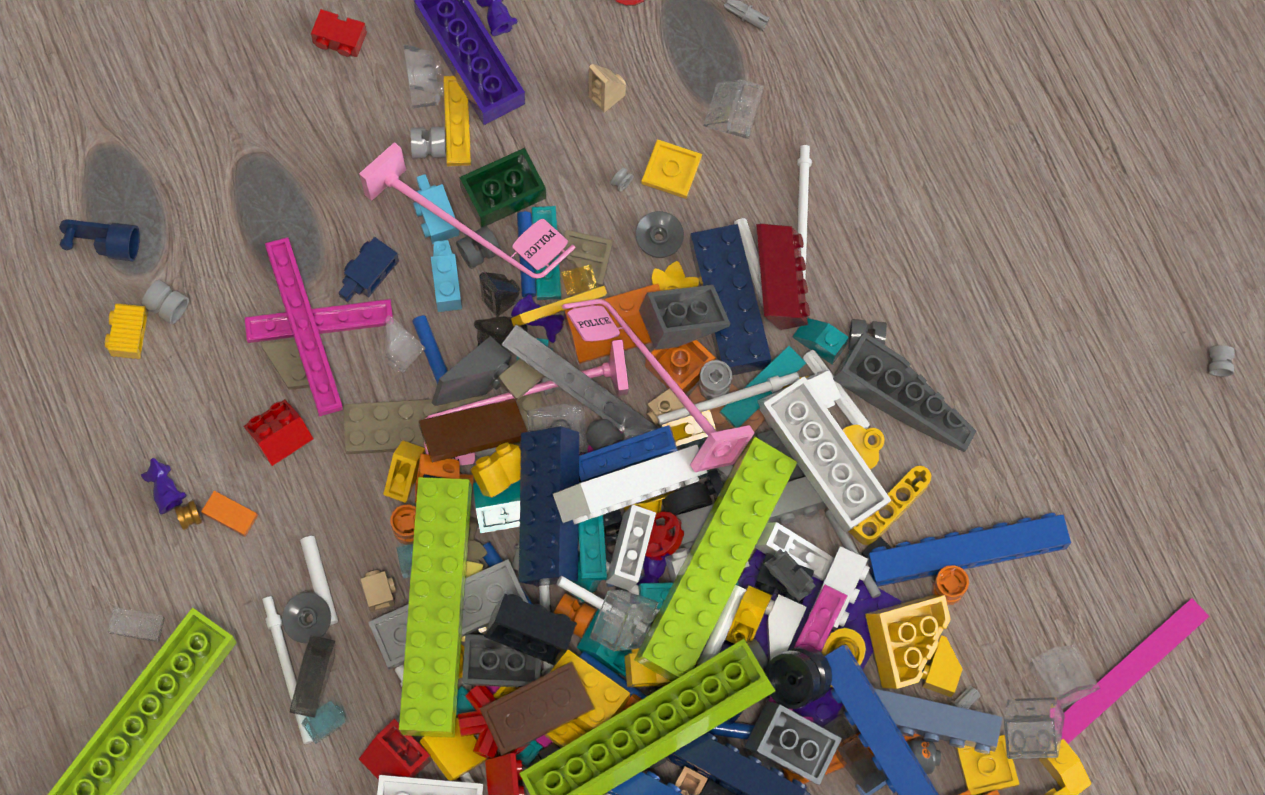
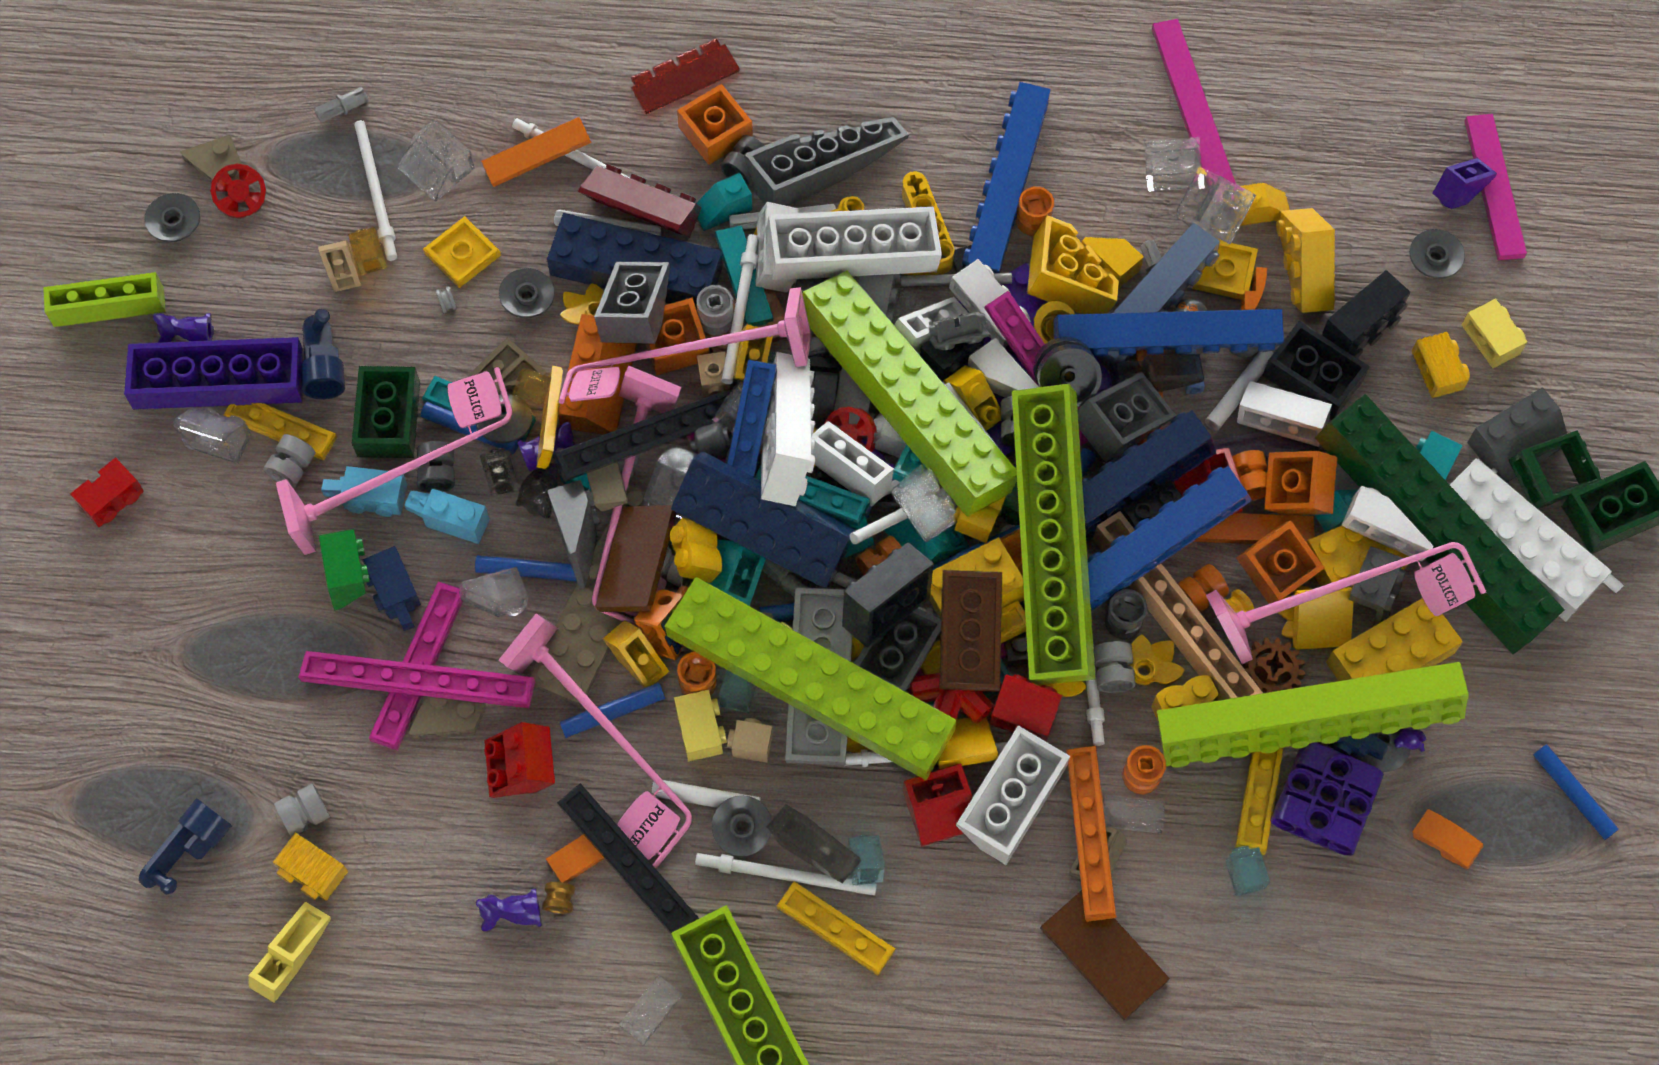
camera: 60 degrees left, 5 degrees down
none -> light yellow slope [248,902,331,1003]
none -> dark blue piece [301,309,345,400]
none -> green slope [319,529,370,611]
none -> clear yellow brick [348,227,387,275]
none -> white bar [354,120,397,261]
none -> dark grey dish [476,394,532,443]
none -> orange tile [481,116,592,187]
none -> bright pink piece [499,613,692,869]
none -> black tile [557,783,699,934]
none -> blue piece [560,682,665,738]
none -> clear red windscreen [631,38,740,114]
none -> light yellow brick [674,690,727,762]
none -> orange brick [677,83,753,165]
none -> yellow tile [777,881,895,976]

